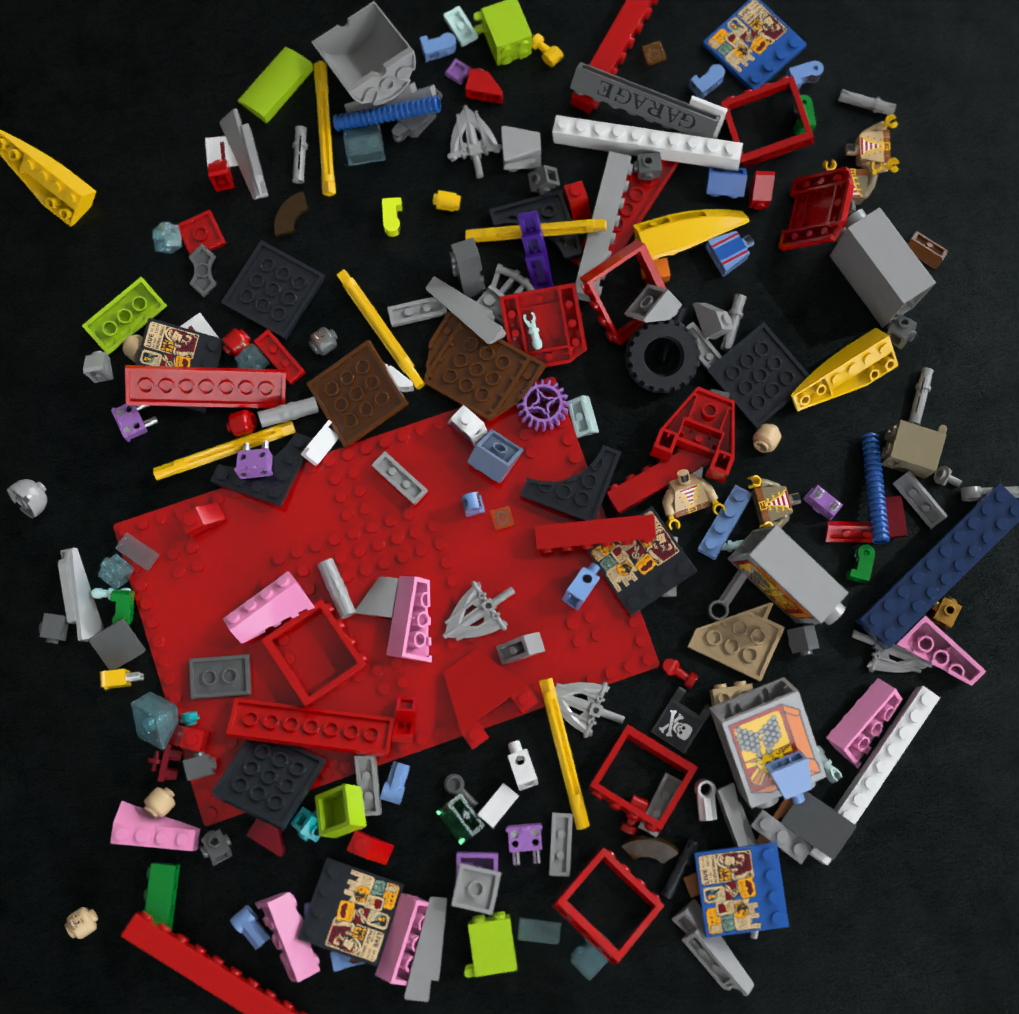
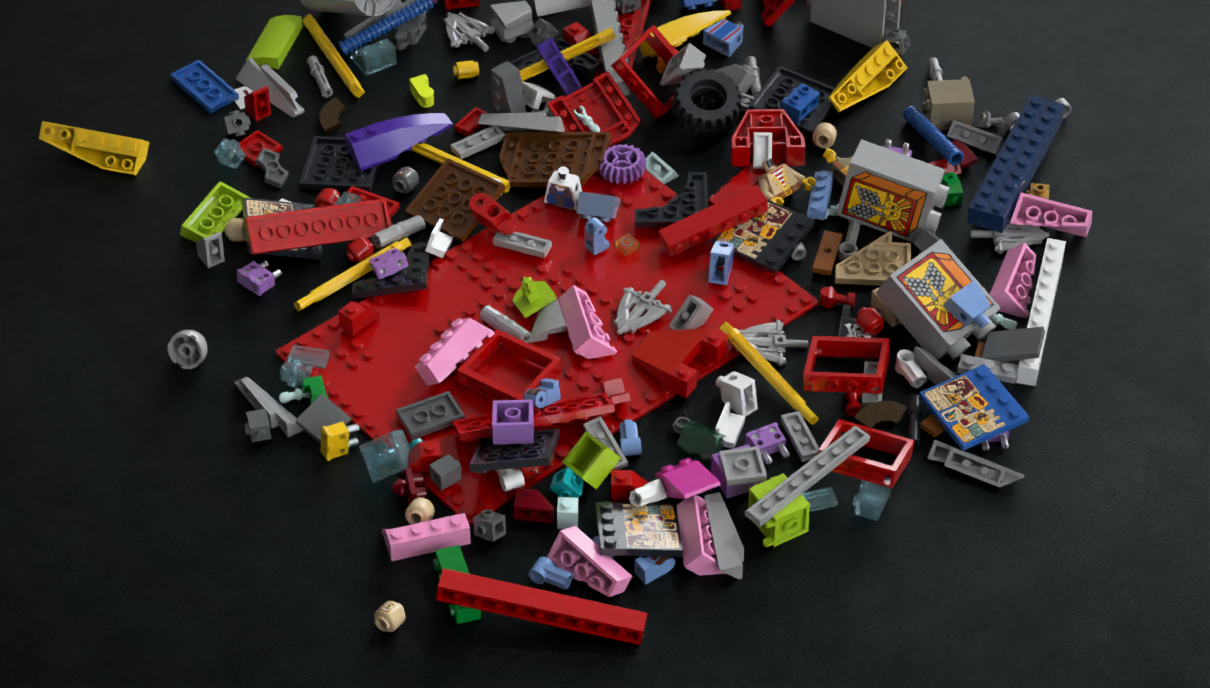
camera: 20 degrees left, 35 degrees down
none -> blue tile [170,60,239,114]
none -> dark grey brick [222,110,251,137]
none -> dark purple wedge [345,113,453,171]
none -> red tile [454,107,489,137]
none -> red piece [469,193,516,235]
none -> medium lavender brick [492,400,534,445]
none -> lime piece [512,276,557,318]
none -> white panel [521,82,555,110]
none -> medium blue leg [524,378,561,408]
none -> light aqua brick [557,497,578,529]
none -> white piece [629,478,667,508]
none -> dark pink slope [656,458,721,499]
none -> light grey tile [745,426,870,526]
none -> white tile [753,132,772,169]
none -> blue brick [780,83,820,124]
none -> dark orange tile [812,231,843,275]
none -> red head [855,307,884,335]

